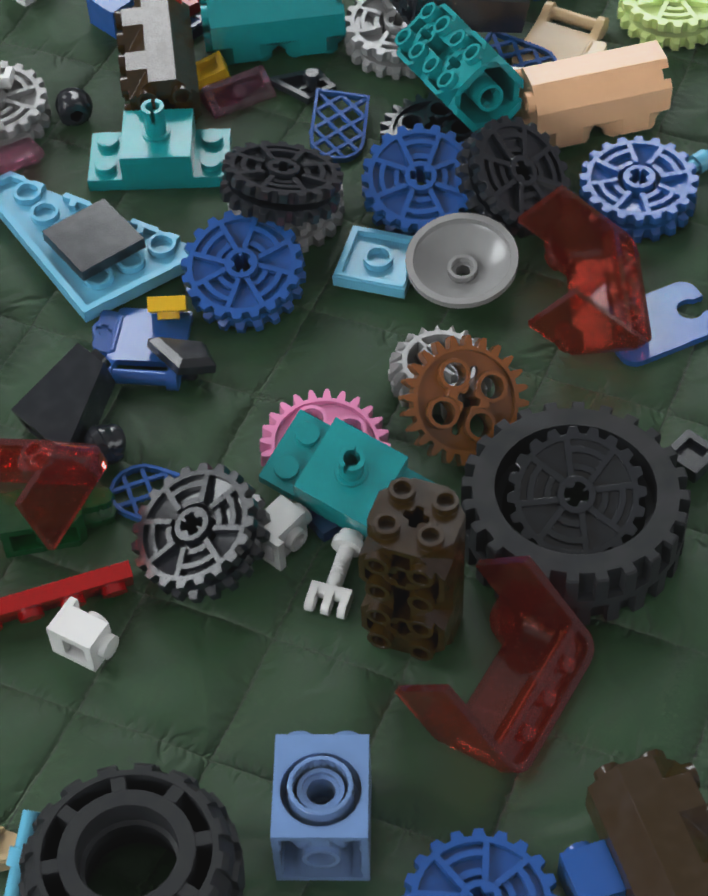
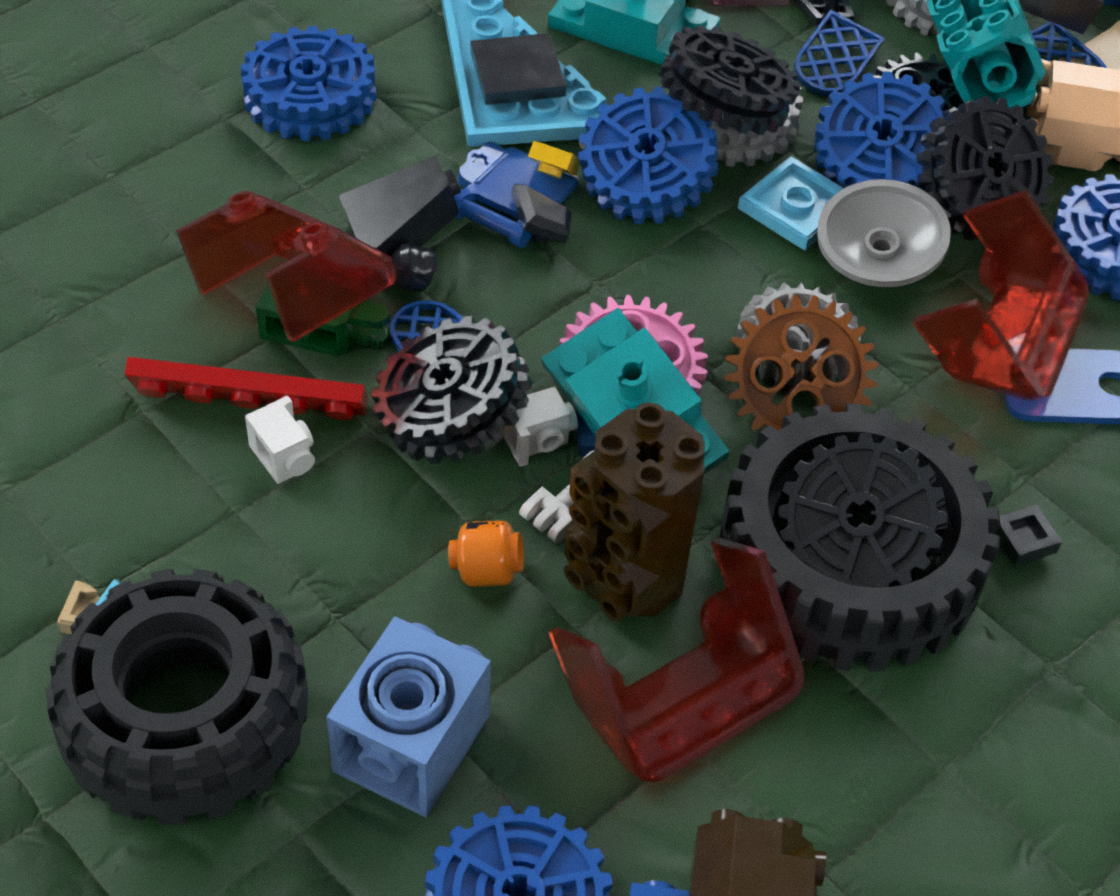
camera: 20 degrees right, 0 degrees up
none -> orange head [448,520,524,587]

